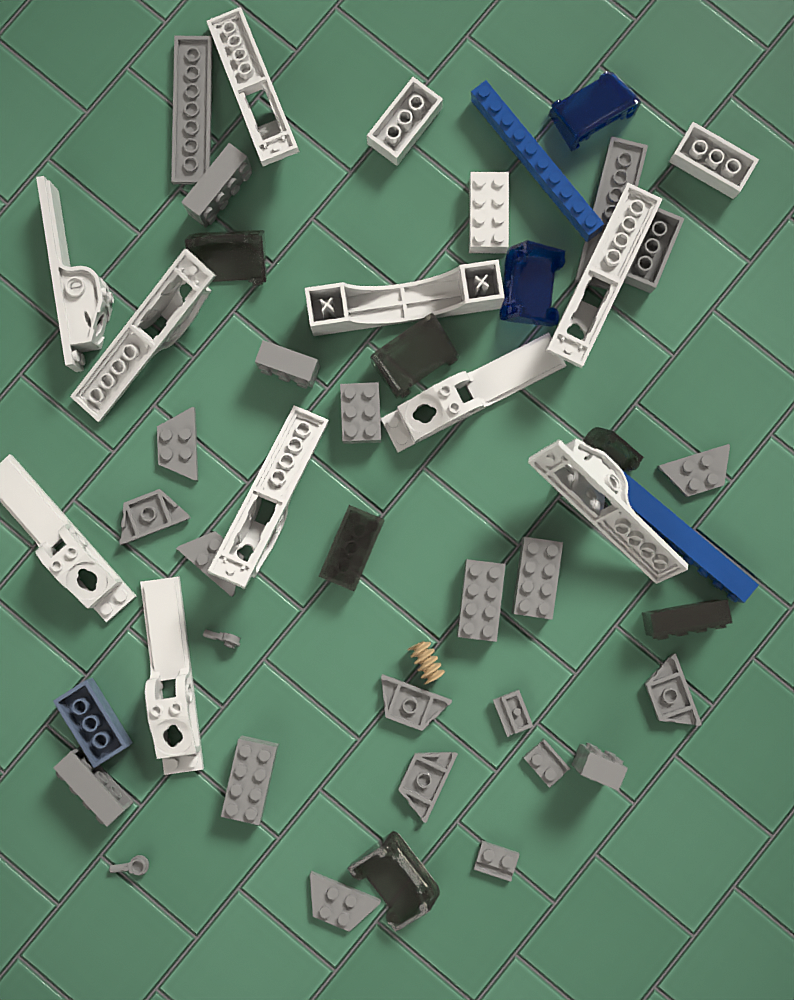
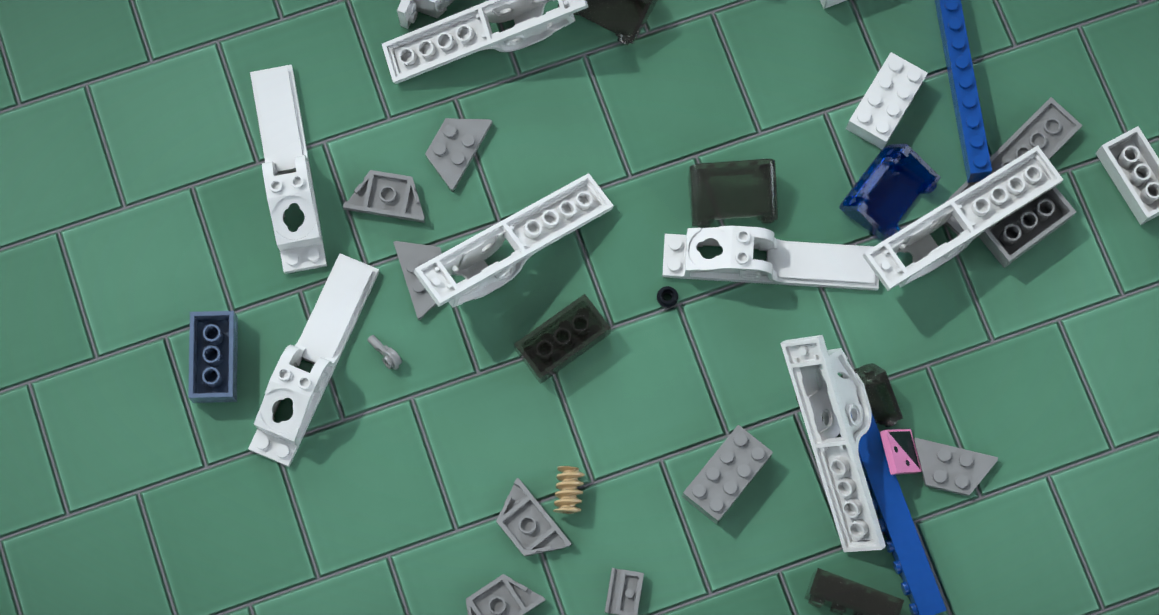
camera: 30 degrees right, 10 degrees down
light grey brick [53,746,134,826] -> none
light grey plate [110,855,149,875] -> none
light grey brick [221,735,279,825] -> none
light grey brick [255,340,320,389] -> none
white arch [305,259,505,336] -> none
light grey brick [340,382,381,444] -> none
light grey brick [457,559,505,642] -> none
clear blue windscreen [549,71,641,152] -> none
none -> black plate [657,286,678,308]
none -> bright pink tile [880,429,922,475]

